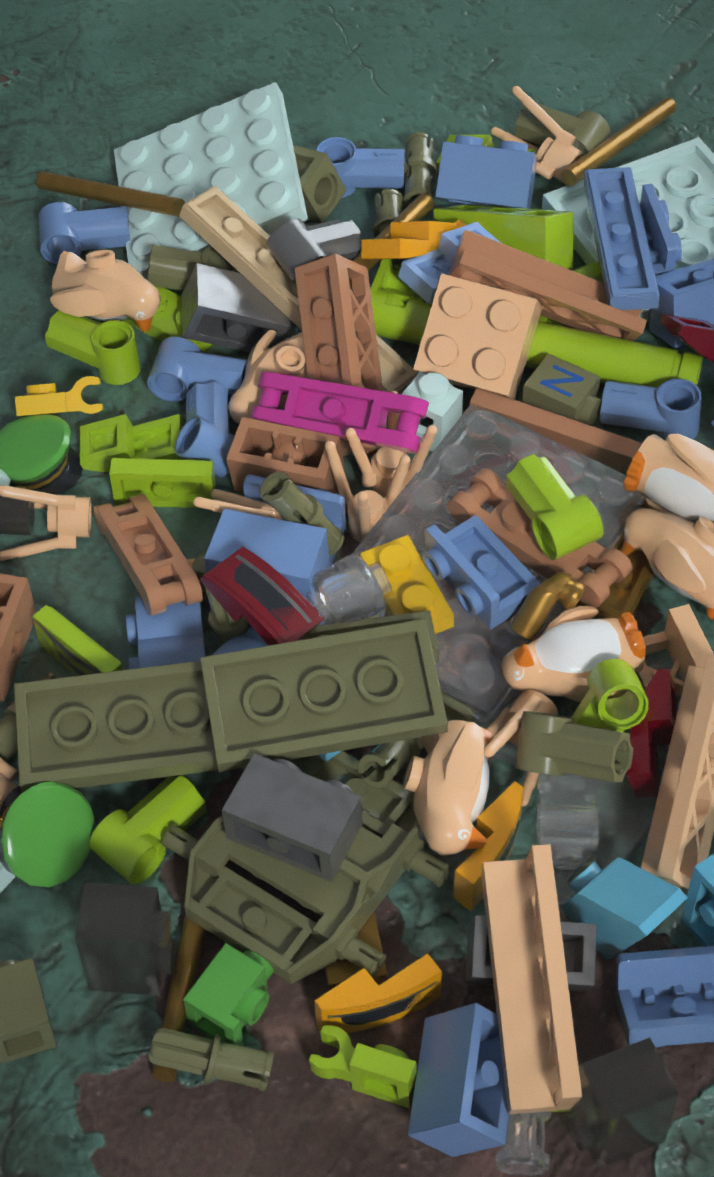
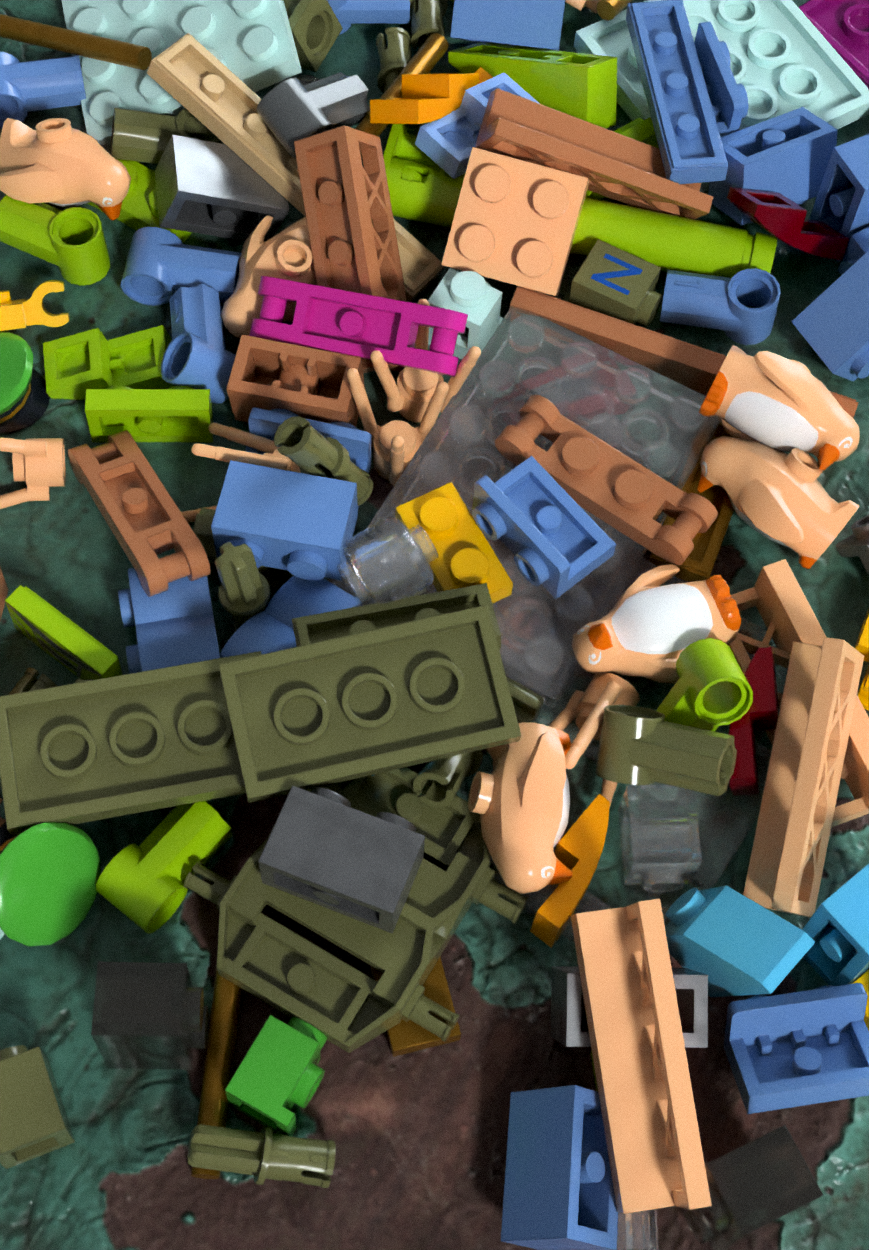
camera: 10 degrees left, 10 degrees up
dark red slope [200,547,324,646] -> none
lime plate [309,1025,417,1108] -> none
light orange slope [314,953,442,1033] -> none
lime piece [506,454,604,561] -> none
pearl gold arm [510,572,585,640] -> none

